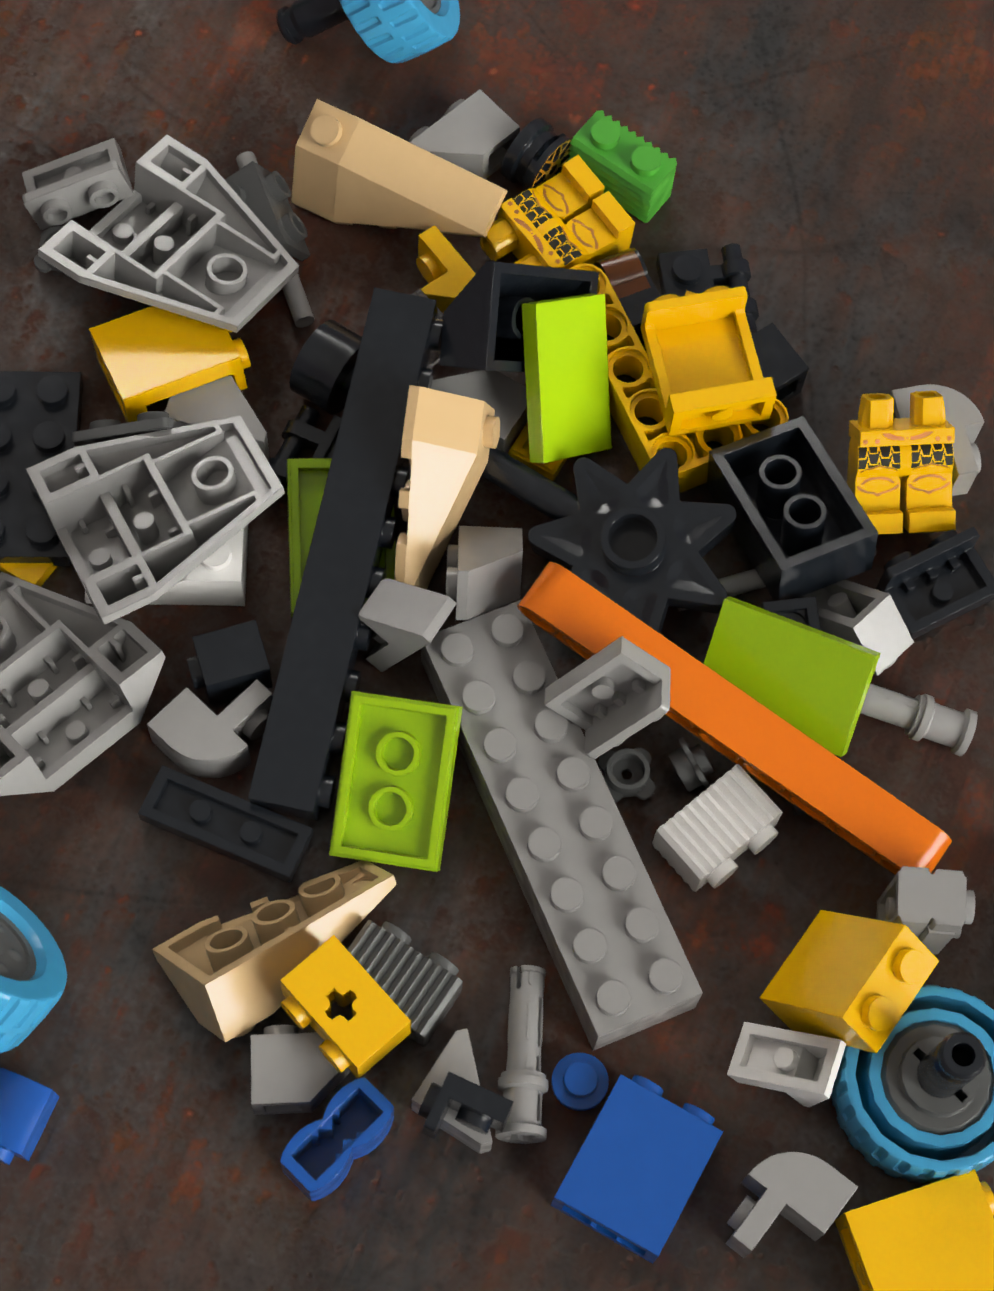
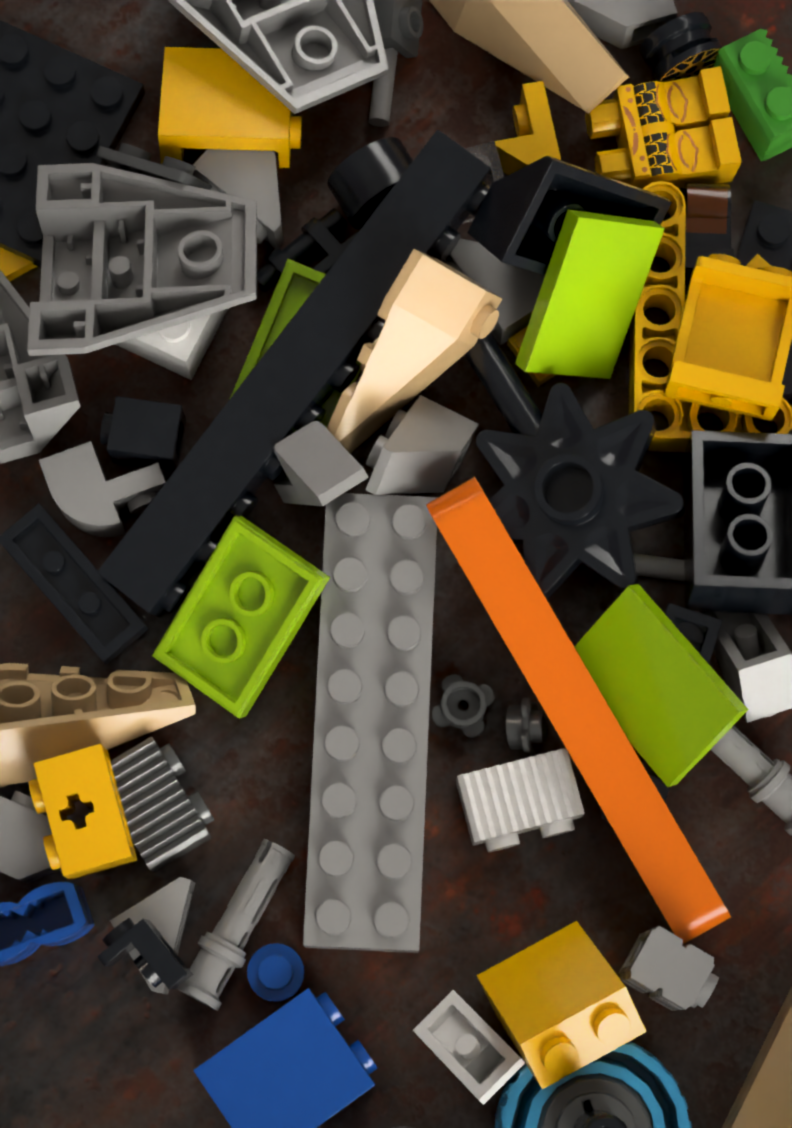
camera: 30 degrees right, 10 degrees up
light grey bracket [544,636,671,759] -> none

